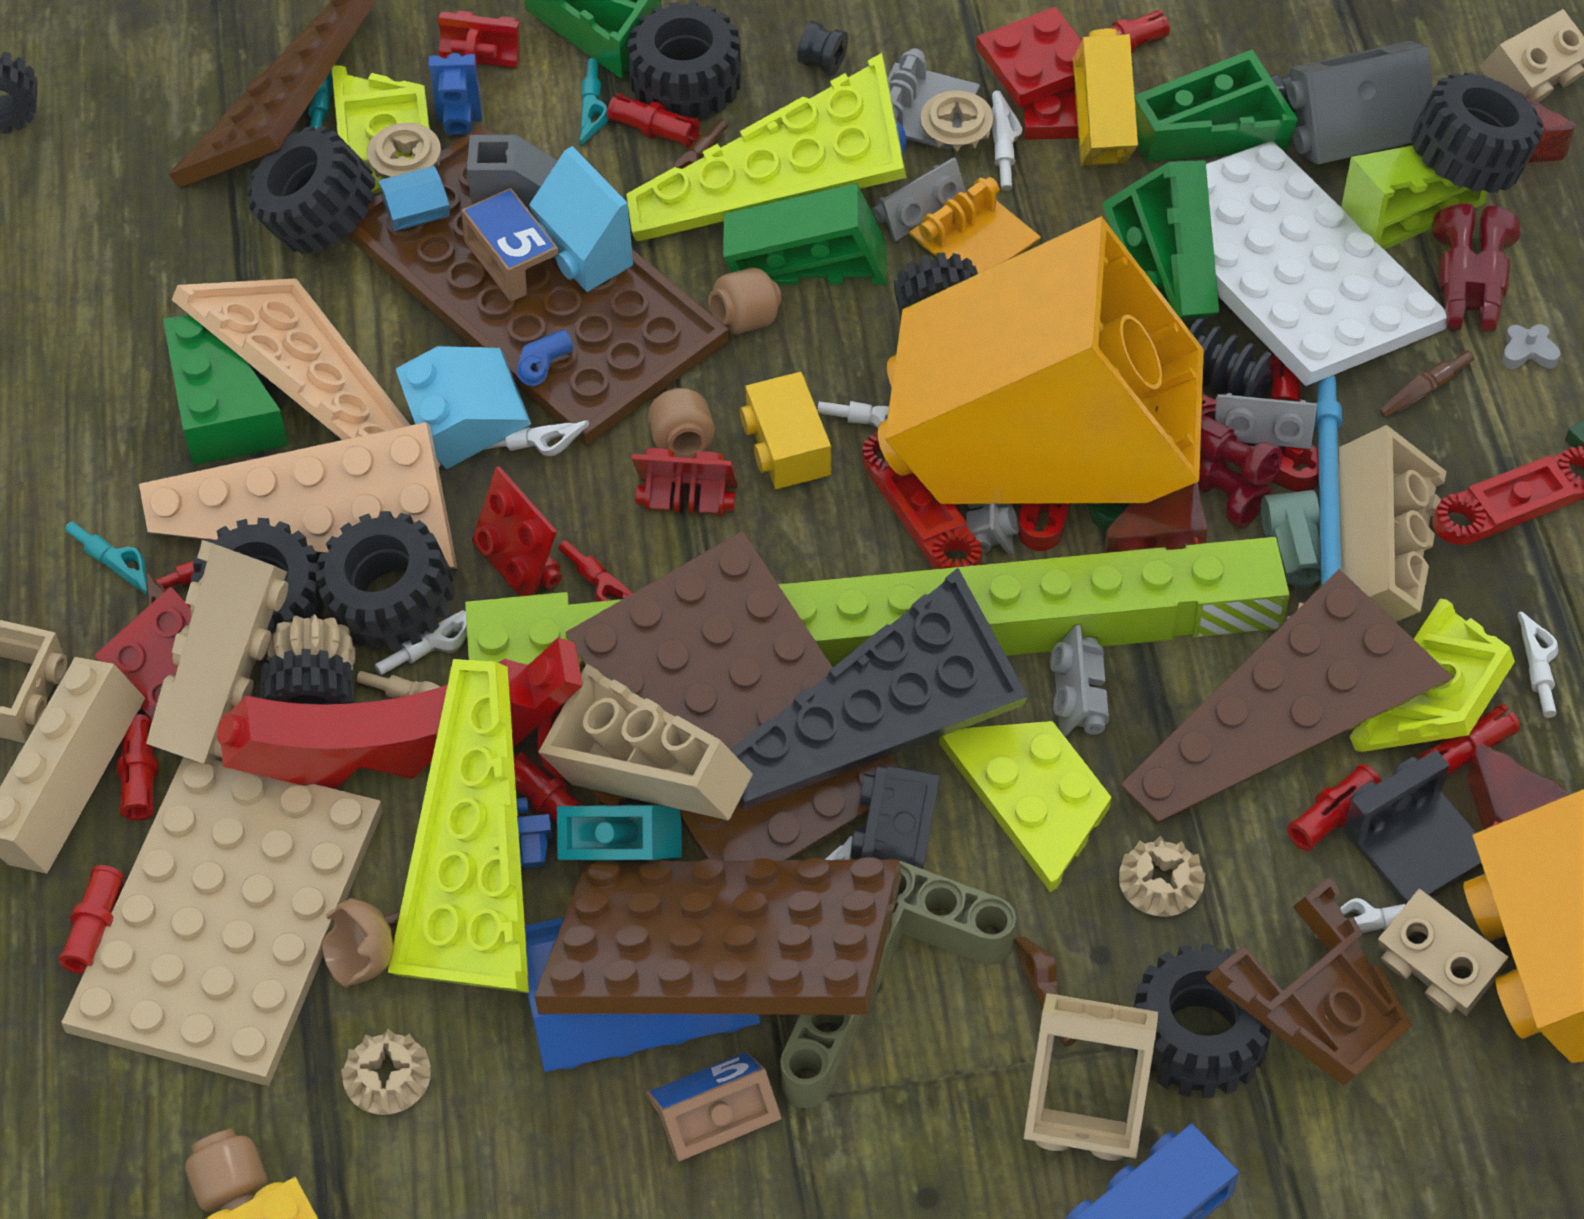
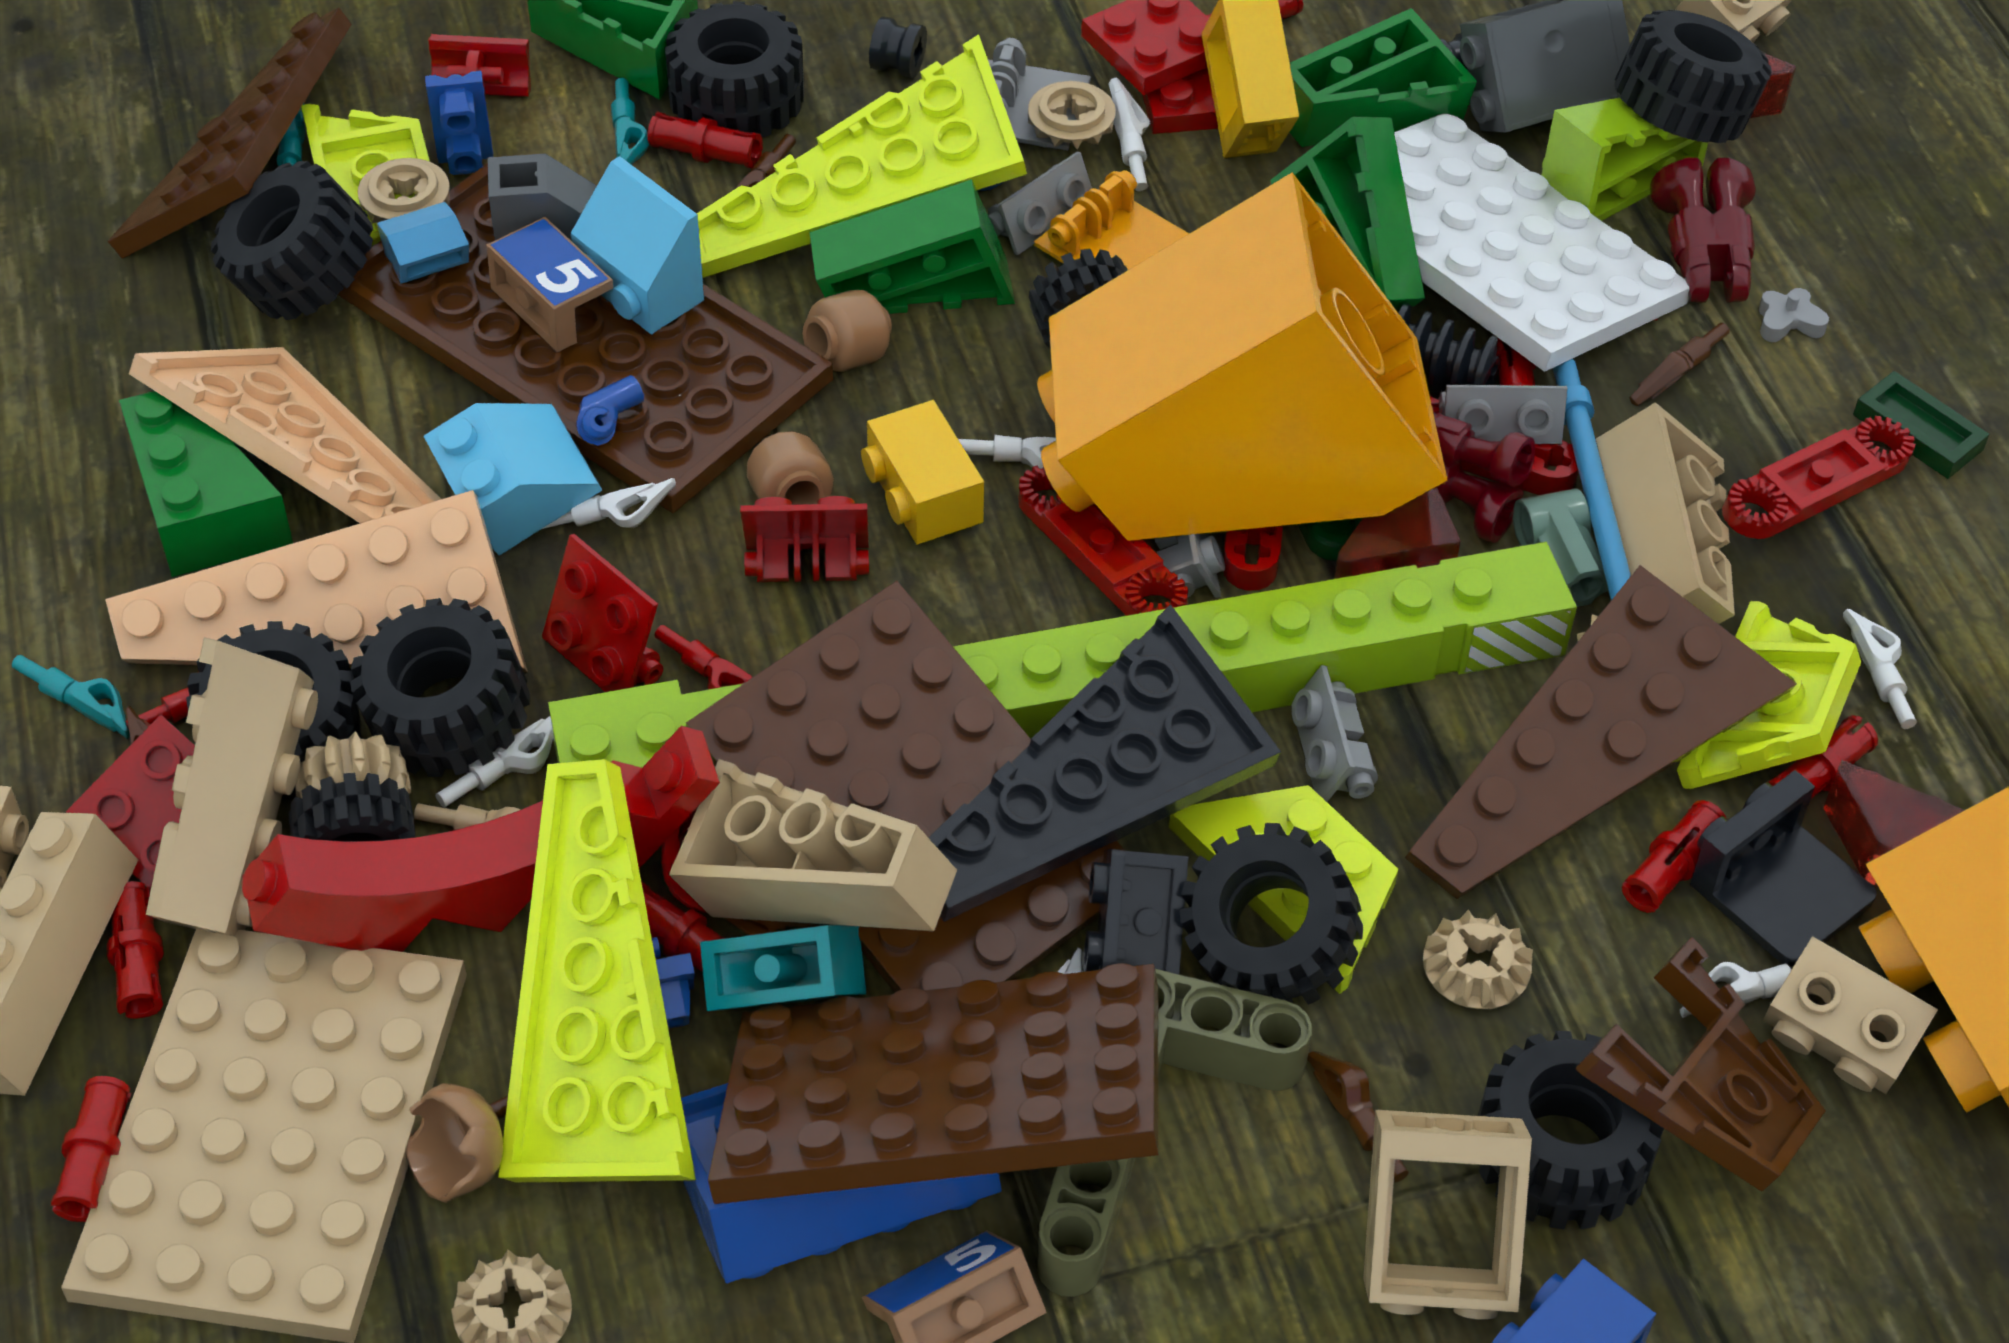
camera: 10 degrees left, 5 degrees down
none -> black tyre [1180,823,1363,1005]

